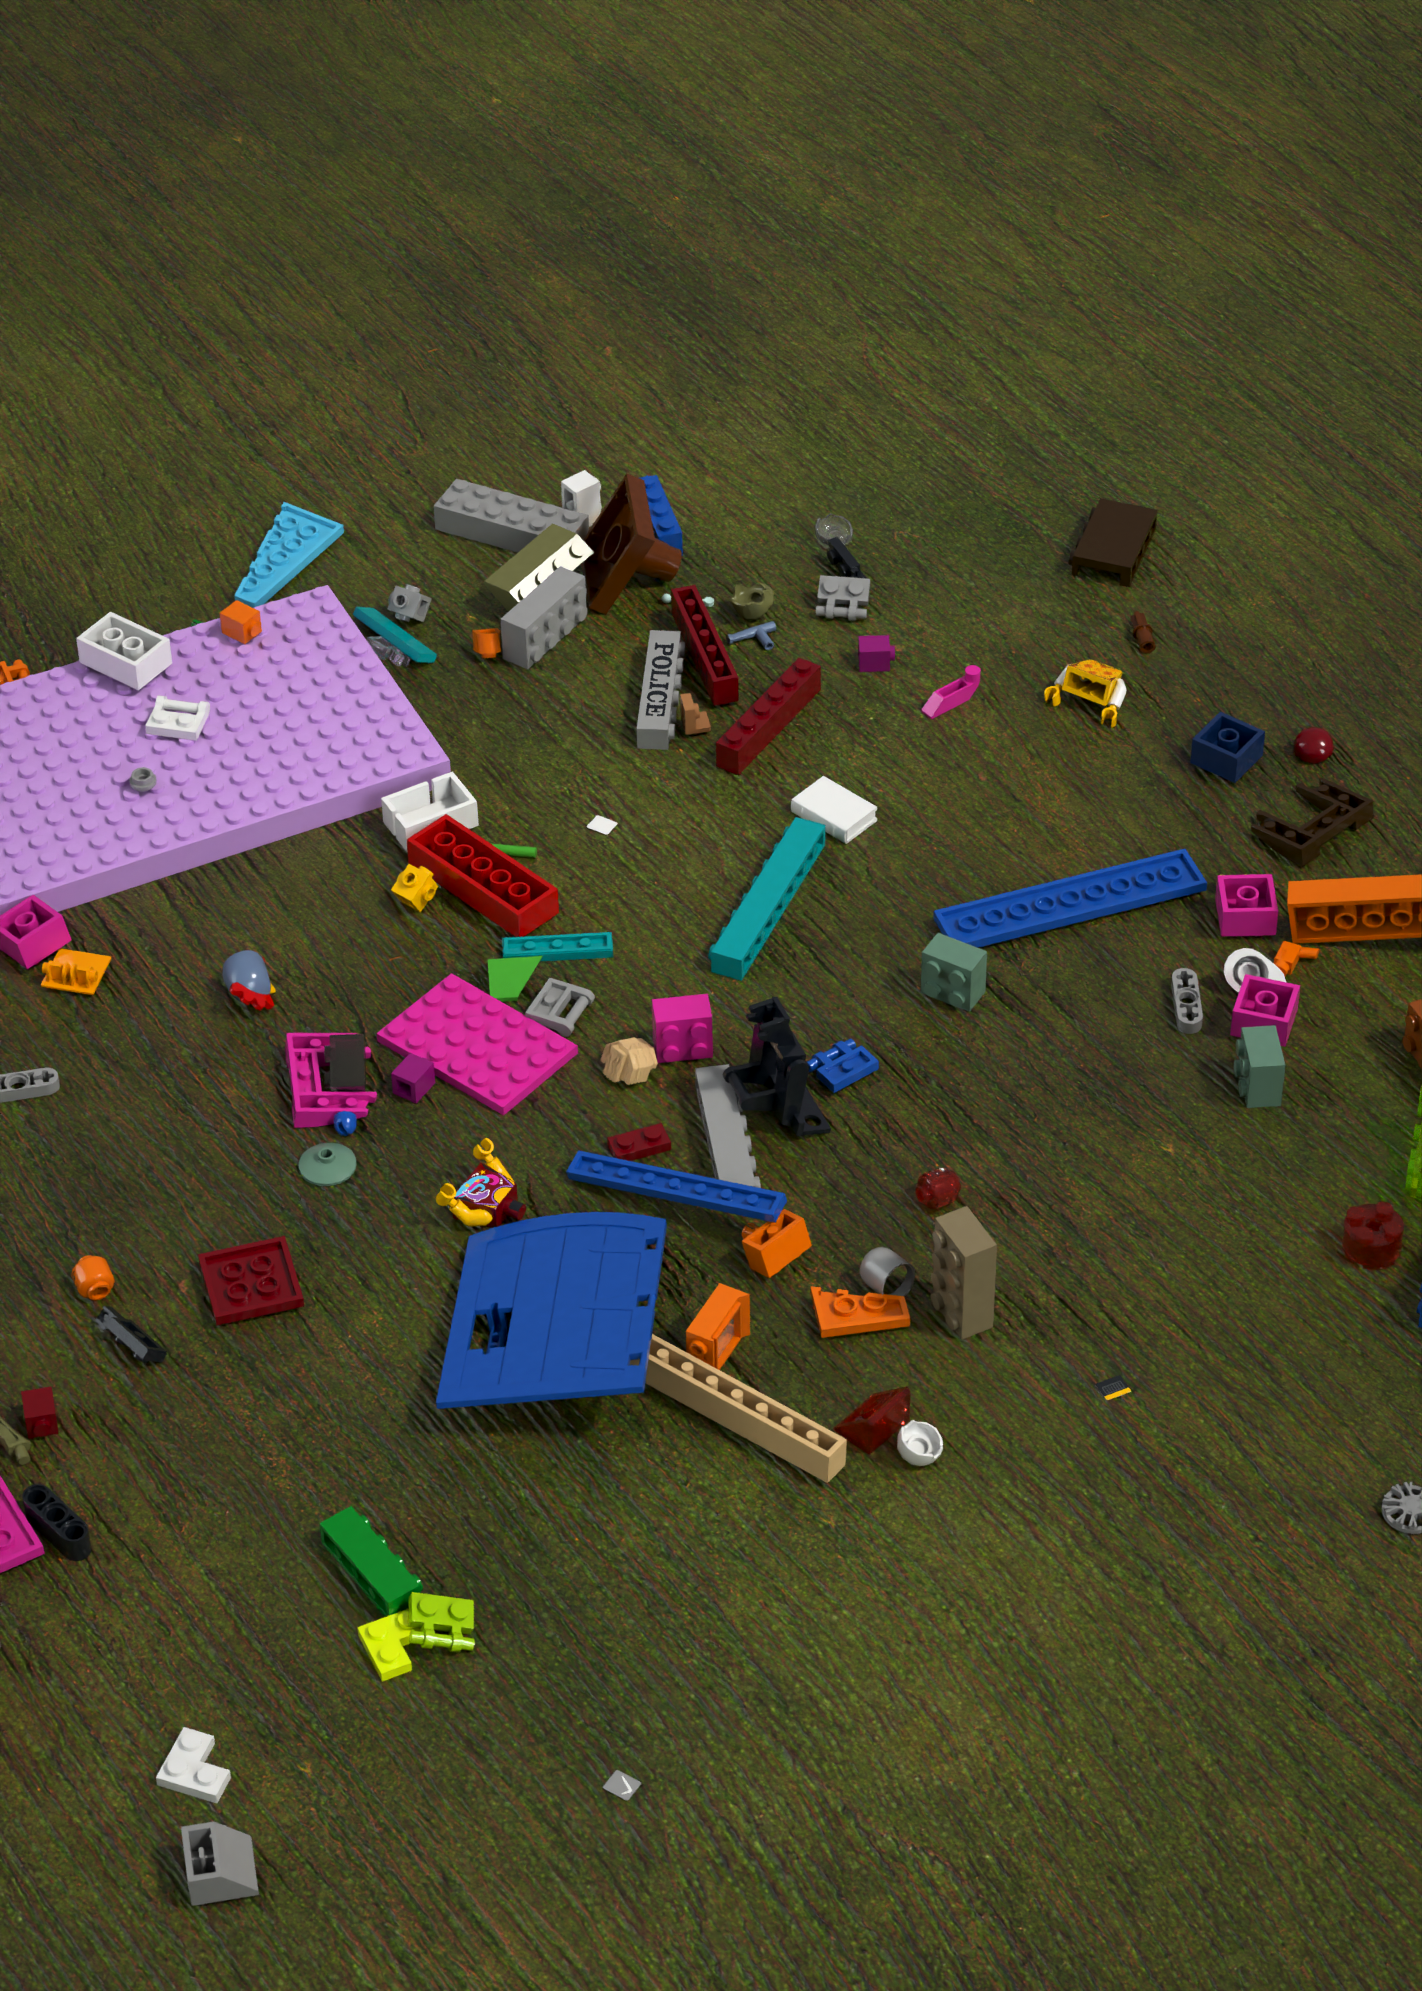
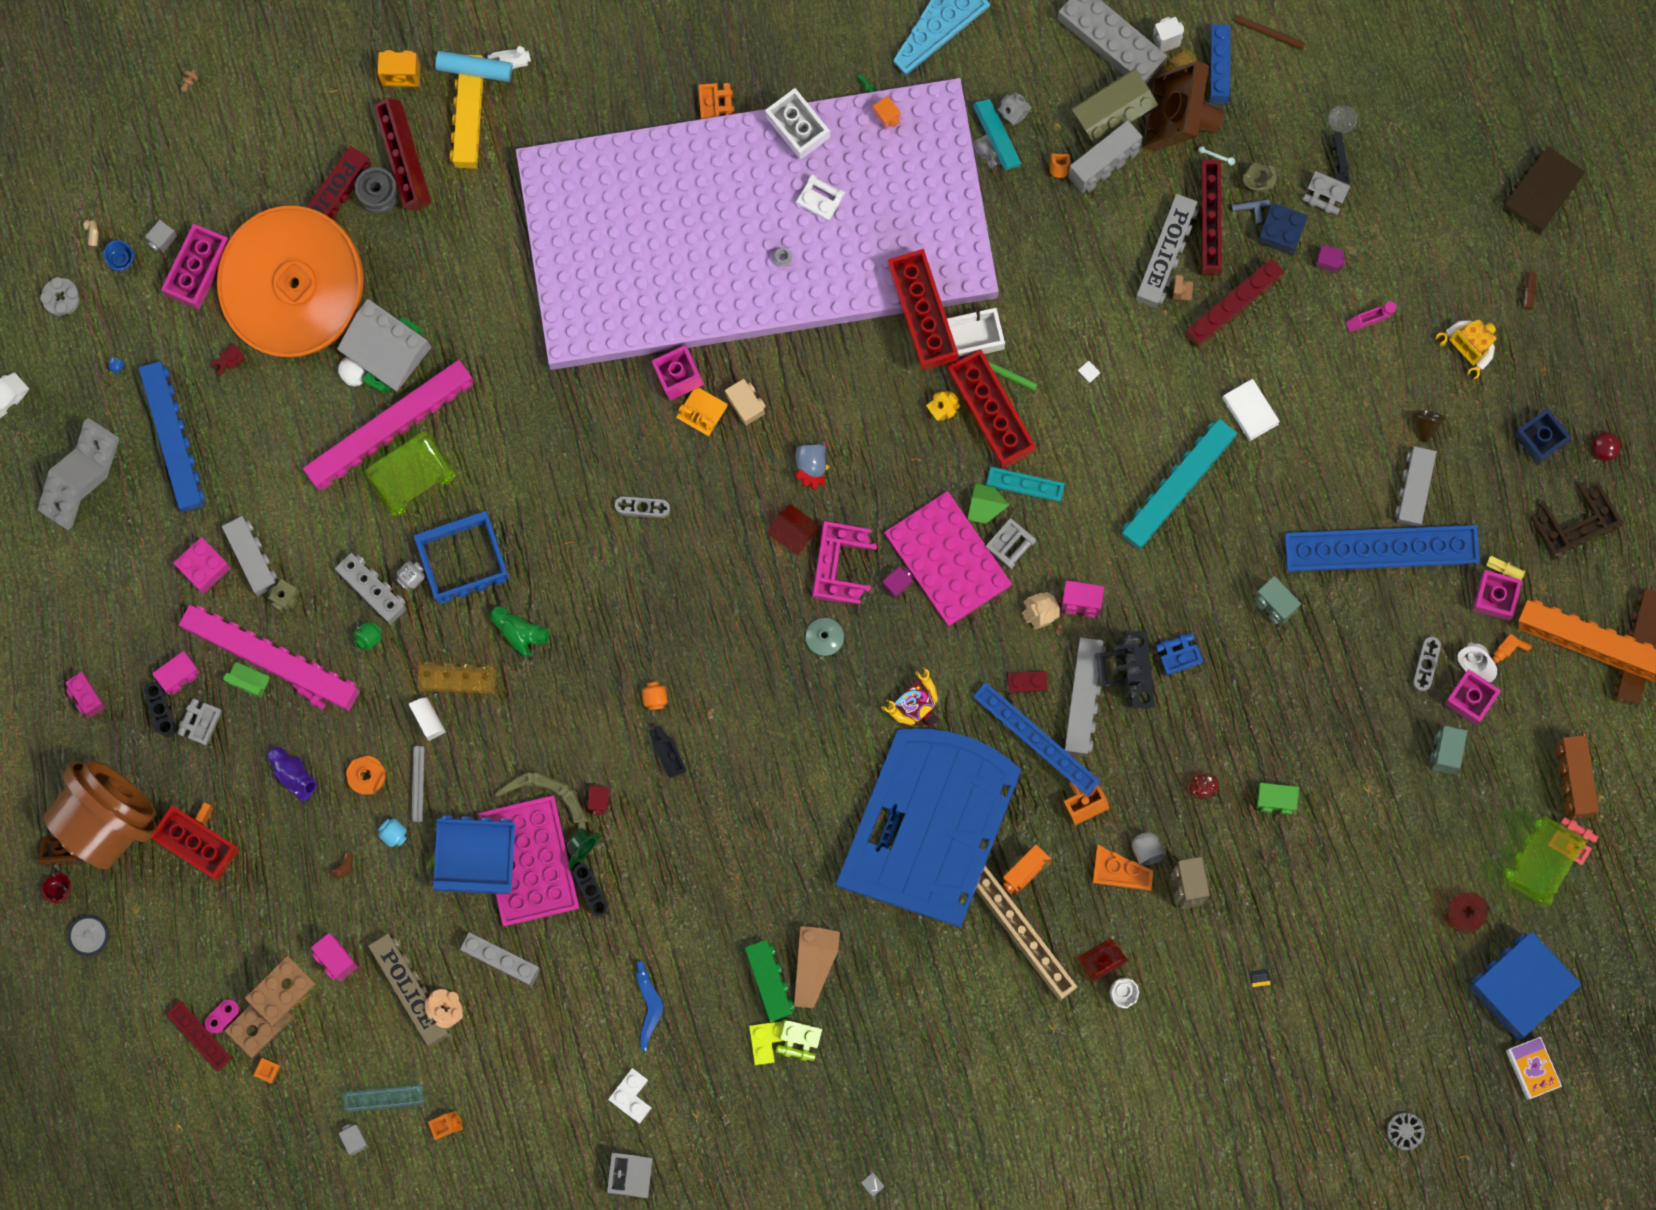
camera: 20 degrees right, 35 degrees up
dark red plate [198,1236,304,1326] -> none
clear smoke brick [324,1034,366,1092] -> none
blue hinge [334,1111,357,1136] -> none
none -> dark green piece [567,828,600,871]
none -> blue piece [636,961,663,1052]
none -> tan brick [725,379,766,426]
none -> clear red slope [767,504,821,556]
none -> medium nougat wedge [794,926,840,1008]
none -> red brick [888,249,959,371]
none -> reddish brown bar [1234,15,1305,50]
none -> bright green brick [1256,783,1299,815]
none -> dark blue brick [1258,203,1308,256]
none -> light grey brick [1394,446,1437,528]
none -> dark brown hat [1413,411,1445,443]

